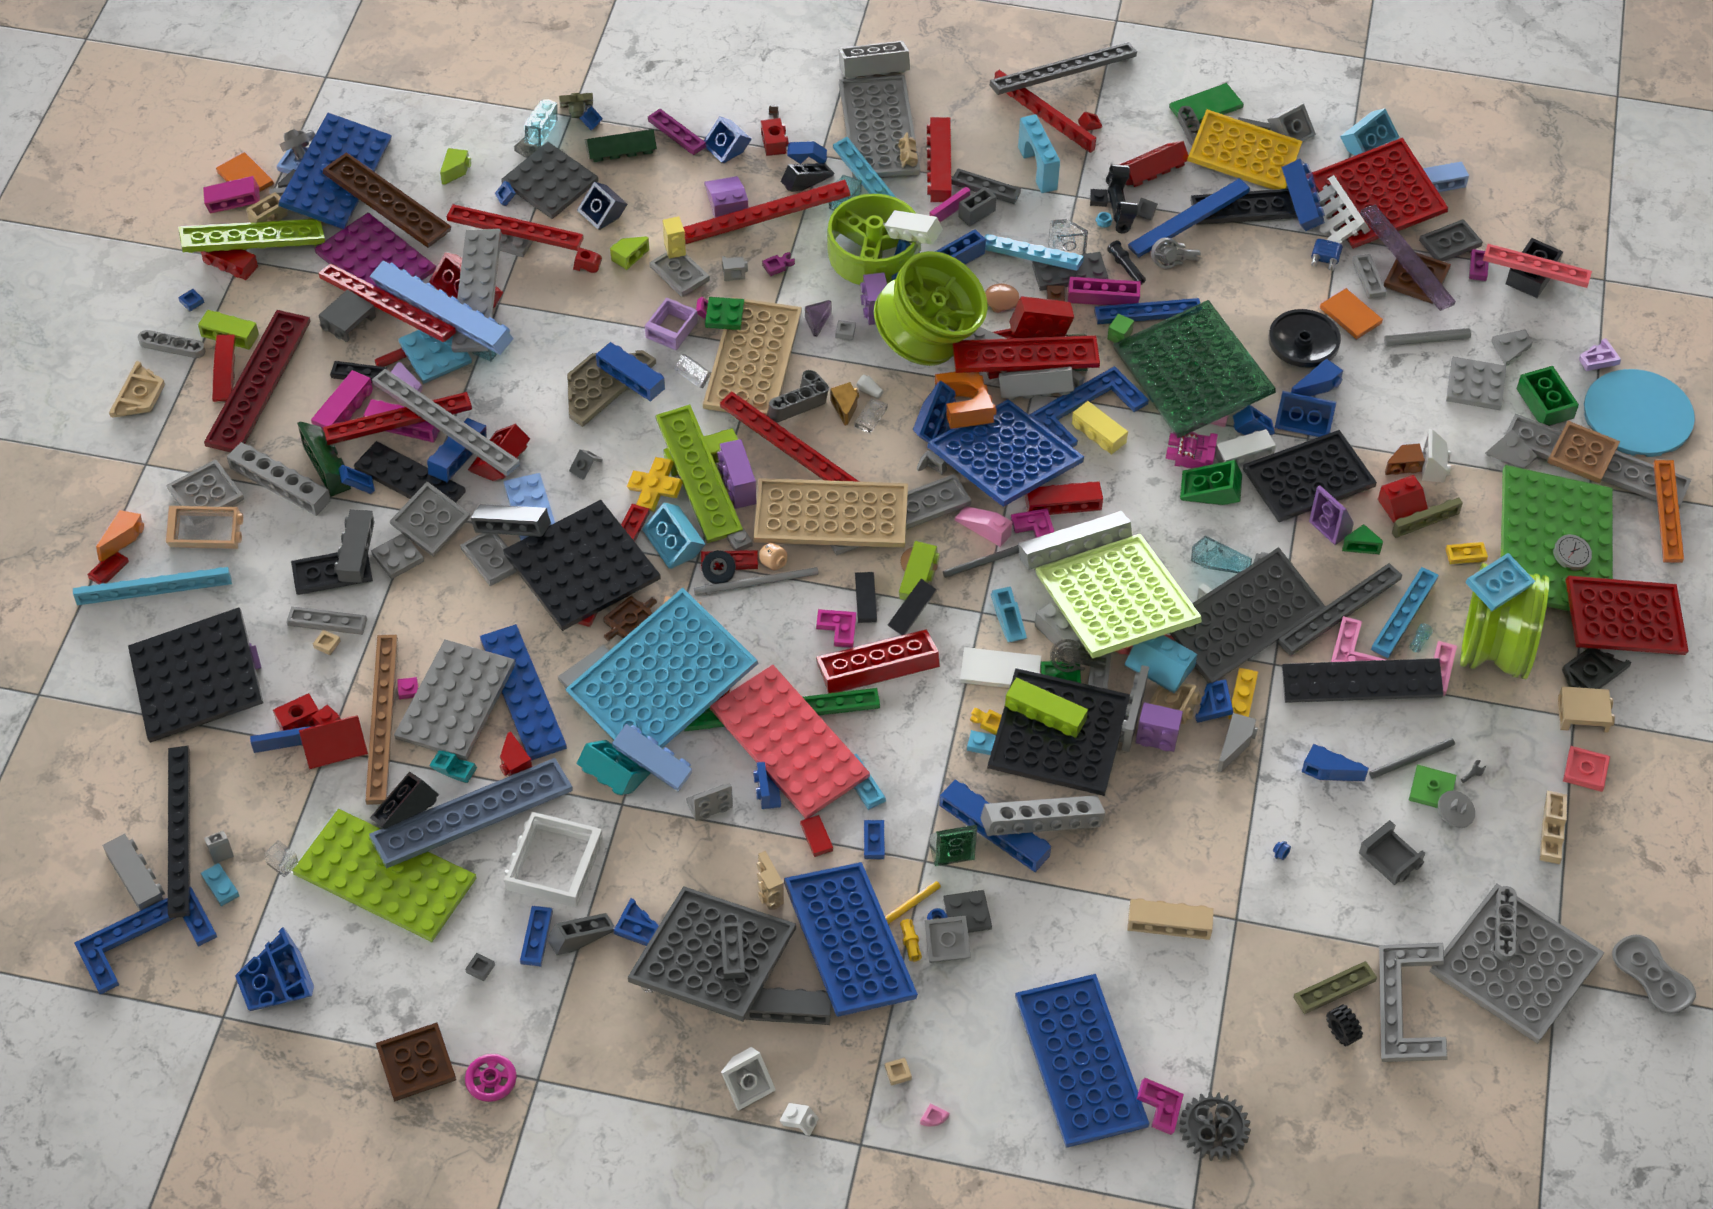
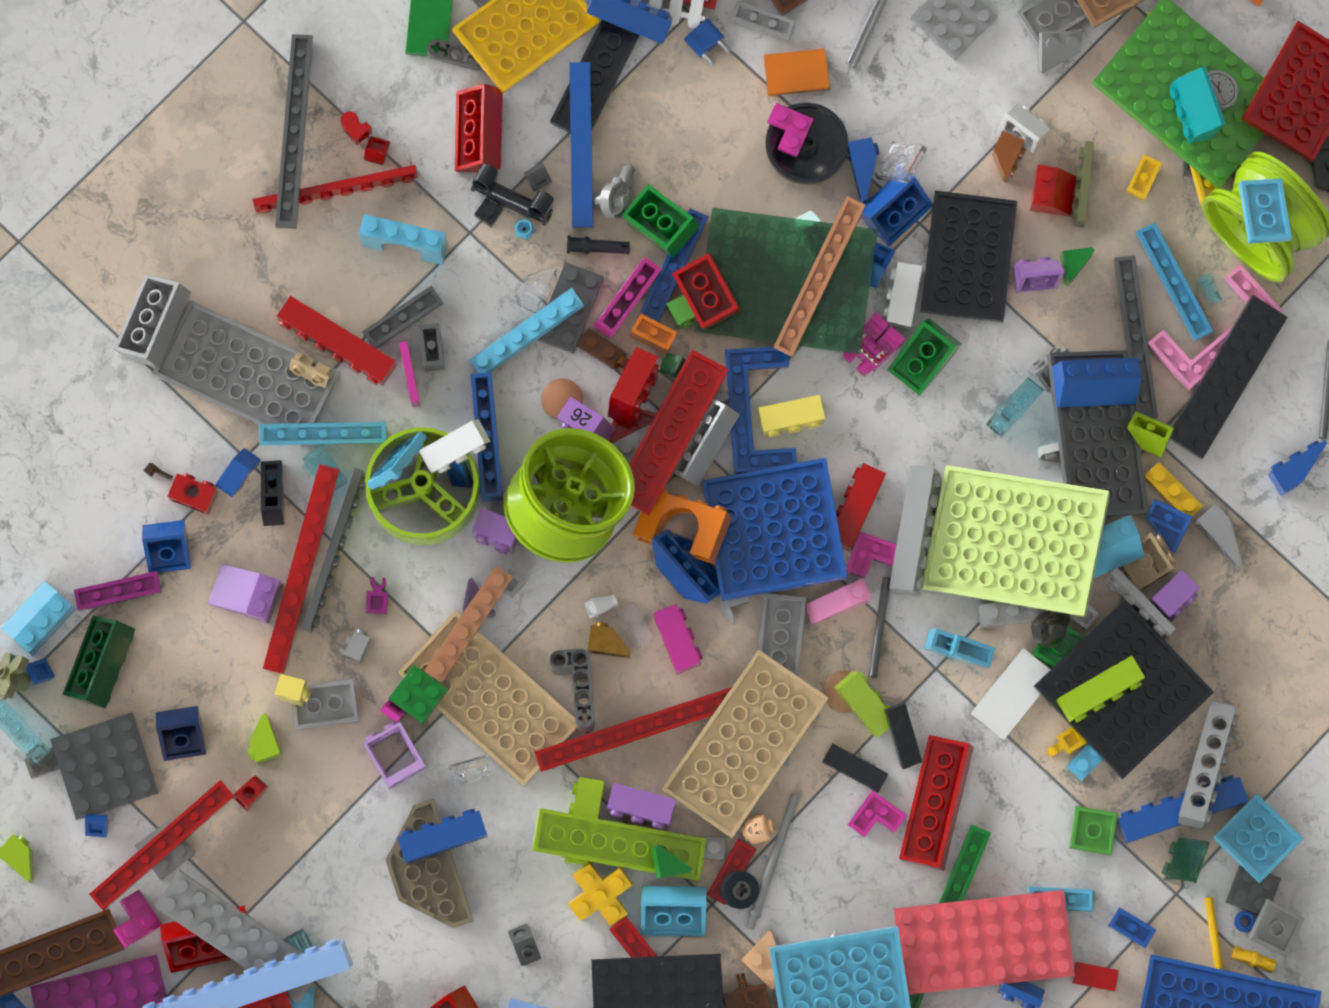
camera: 60 degrees left, 25 degrees up
none -> medium azure slope [1,581,76,656]
none -> dark pink plate [114,890,162,948]
none -> dark grey plate [302,468,366,633]
none -> red leg [340,111,373,145]
none -> medium azure plate [366,431,427,490]
none -> nougat plate [424,566,514,683]
none -> medium lavender brick [557,397,616,441]
none -> green brick [622,184,700,258]
none -> orange panel [631,313,678,355]
none -> green slope [651,844,692,879]
none -> dark pink brick [653,604,703,674]
none -> red brick [672,253,742,330]
none -> dark pink plate [767,103,814,158]
none -> nougat plate [773,196,866,357]
none -> clear plate [874,141,927,183]
none -> blue slope [1052,358,1142,408]
none -> bright green plate [1069,806,1118,856]
none -> lime slope [1127,411,1174,458]
none -> teal slope [1170,66,1226,144]
none -> medium azure plate [1213,794,1304,883]

